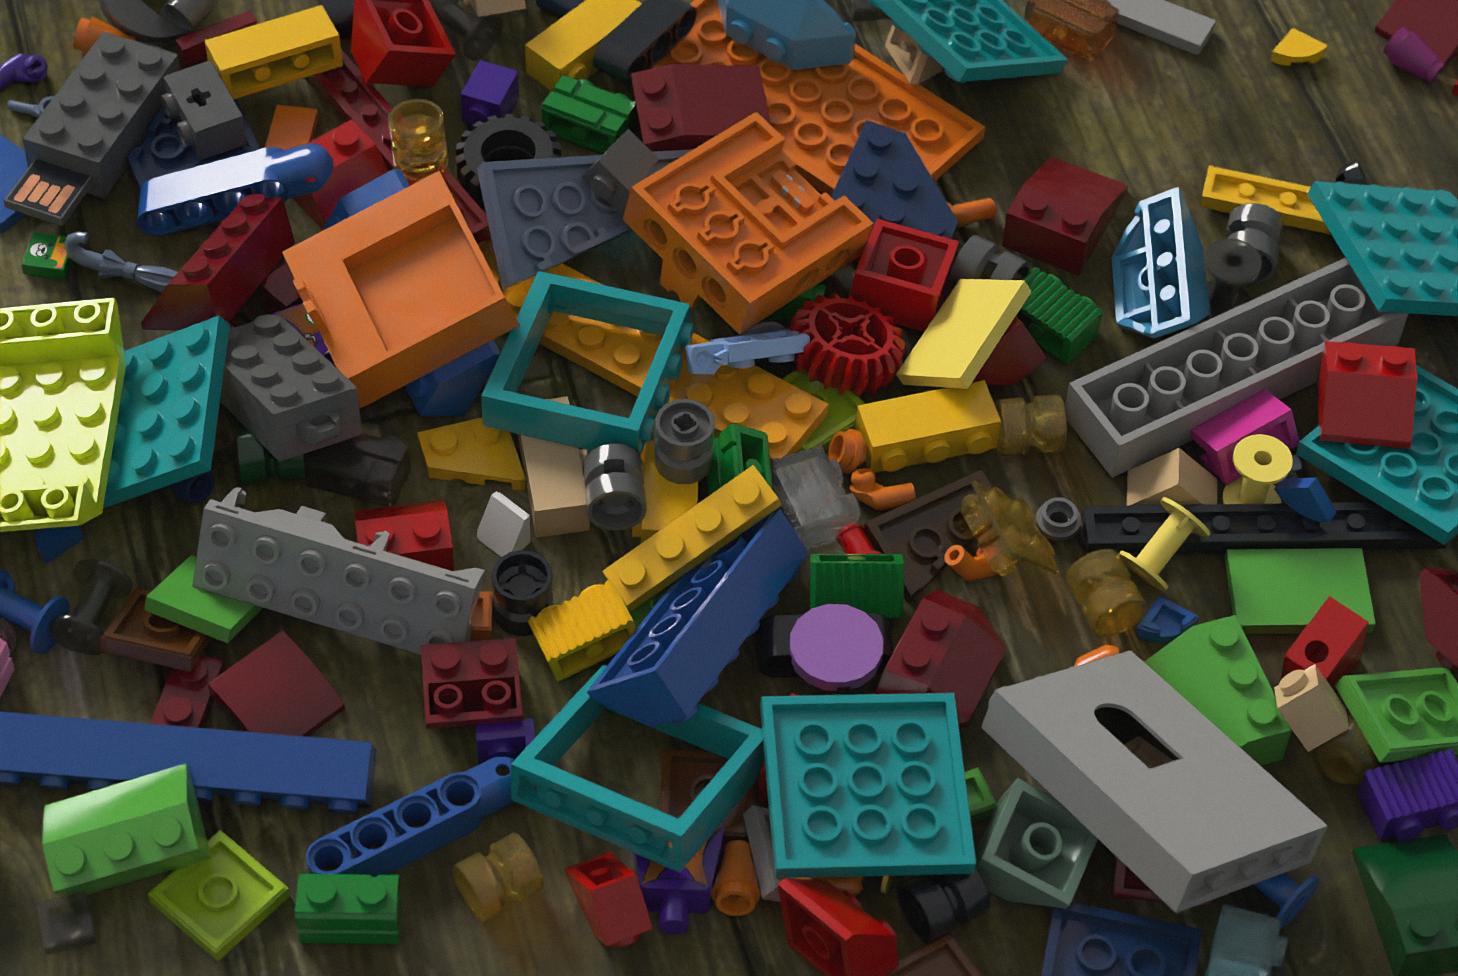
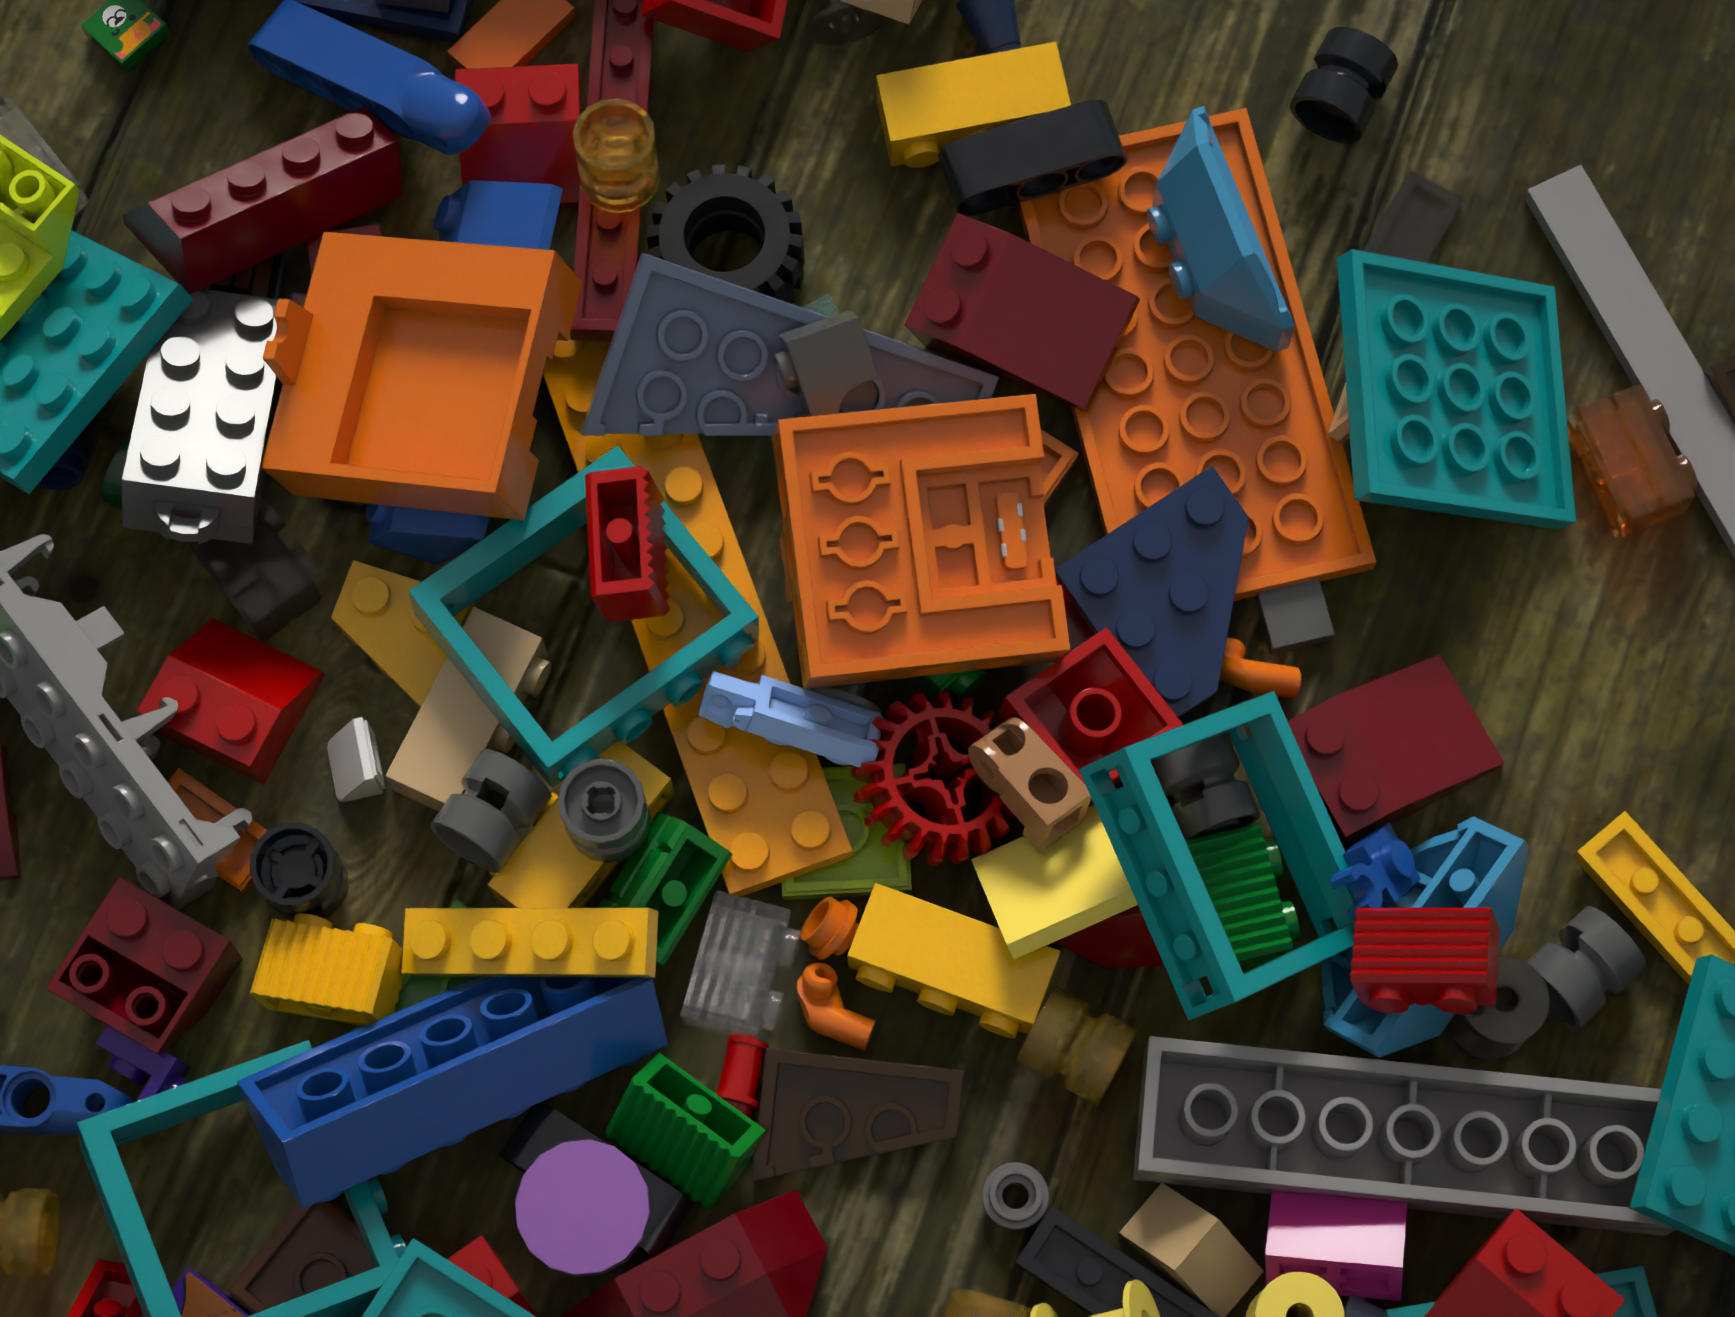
camera: 40 degrees right, 20 degrees up
sand blue piece [65,232,178,292] -> none
dark purple brick [461,60,519,125] -> none
green brick [541,75,638,154] -> none
orange arm [944,544,1004,582] -> none
clear yellow hinge [961,480,1060,576] -> none
none -> red brick [585,466,670,622]
none -> medium nougat leg [968,717,1091,853]
none -> teal window [1079,691,1356,1020]
none -> dark grey tile [1255,579,1335,655]
none -> blue plate [1330,822,1421,920]
none -> red brick [1350,908,1500,1014]

